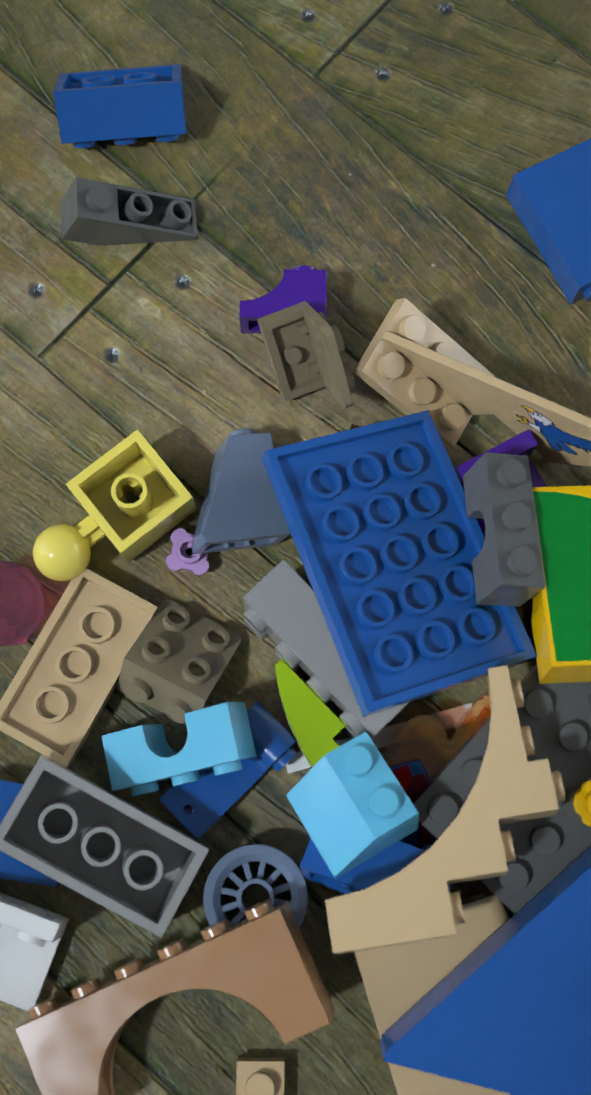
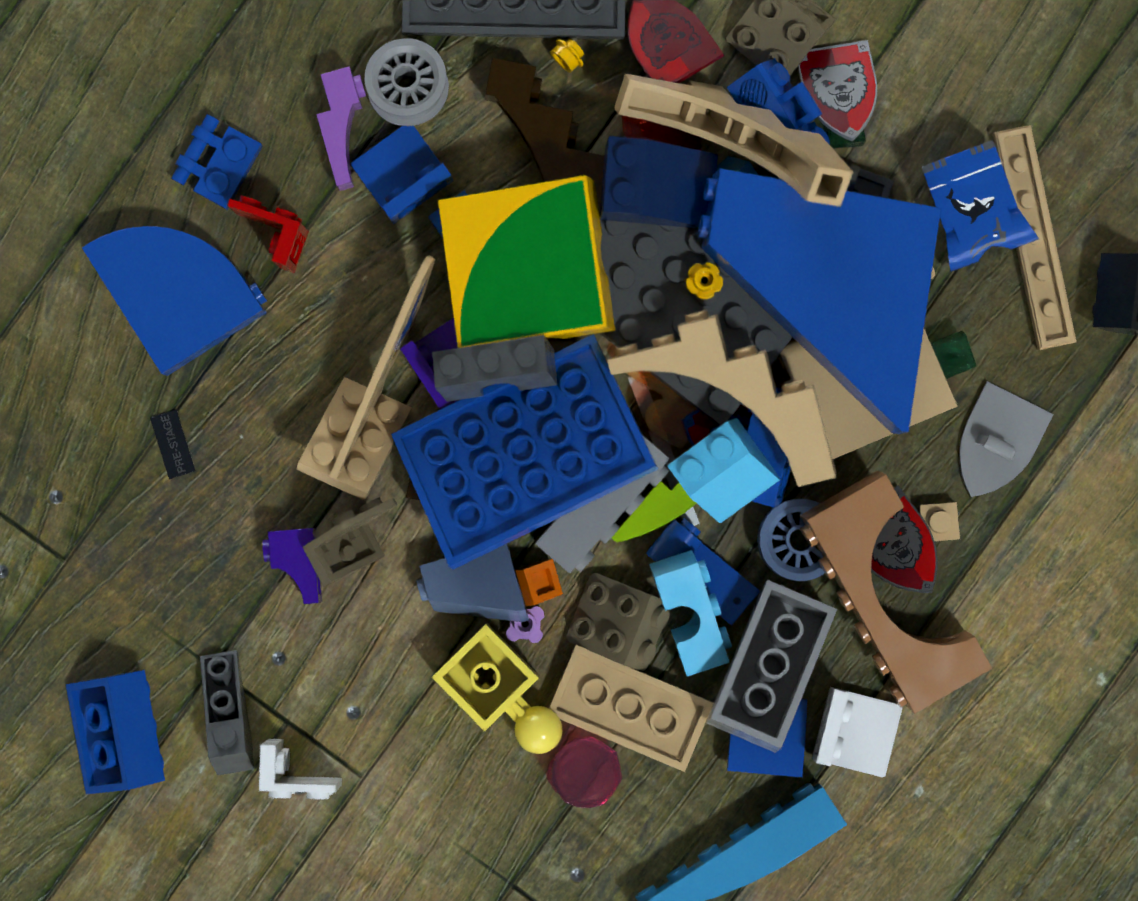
camera: 90 degrees left, 10 degrees up
none -> black sticker [150,409,195,479]
none -> white bracket [259,739,342,799]
none -> orange plate [515,559,563,606]
none -> shield [871,485,938,593]

